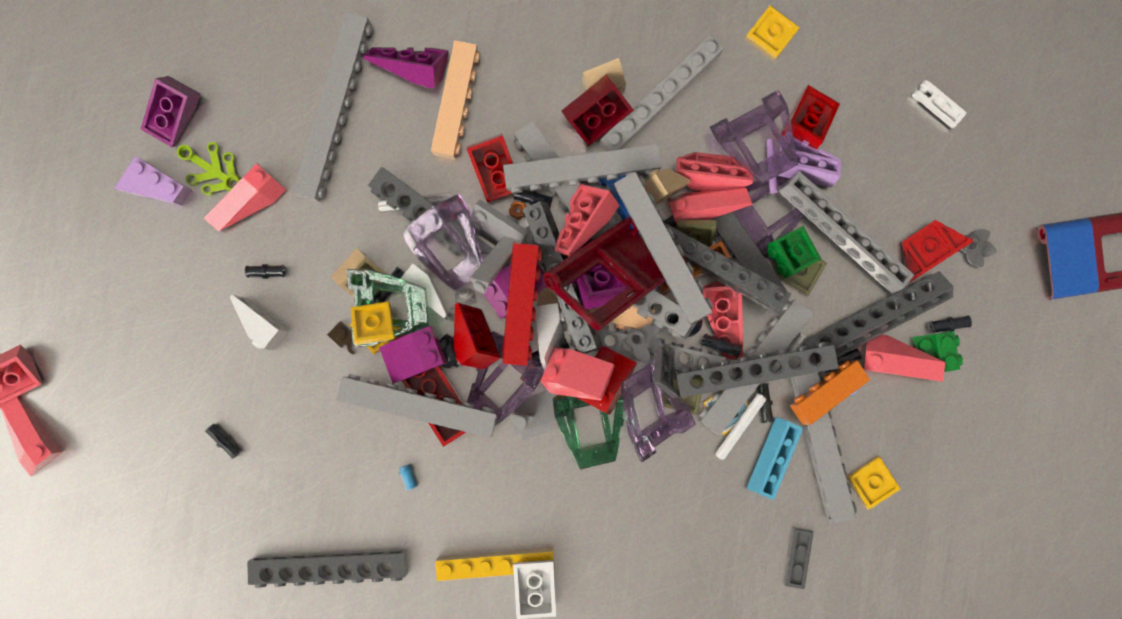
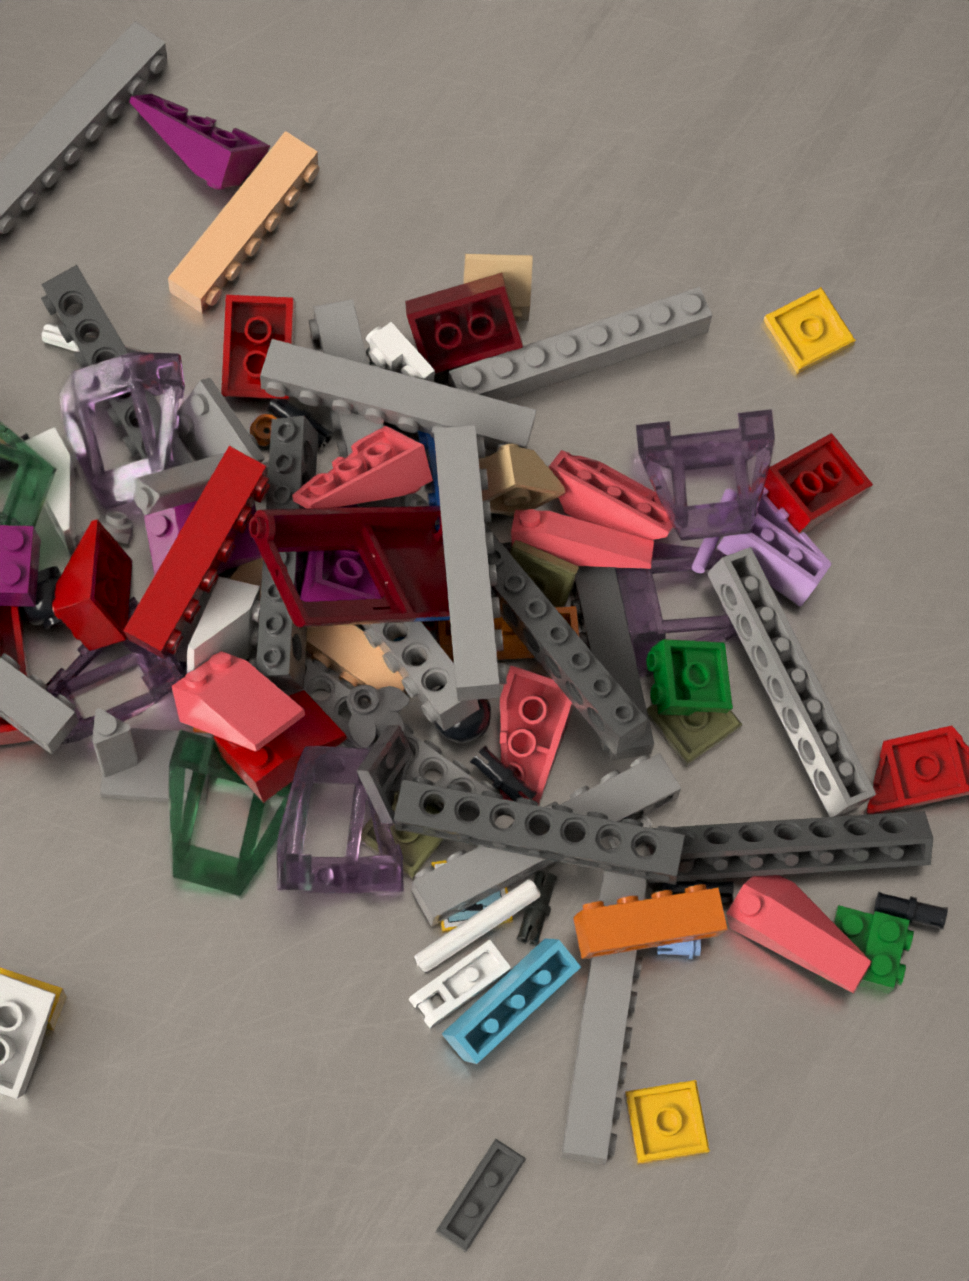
camera: 15 degrees right, 15 degrees down
none -> white plate [366,322,435,382]
none -> white plate [409,940,511,1029]

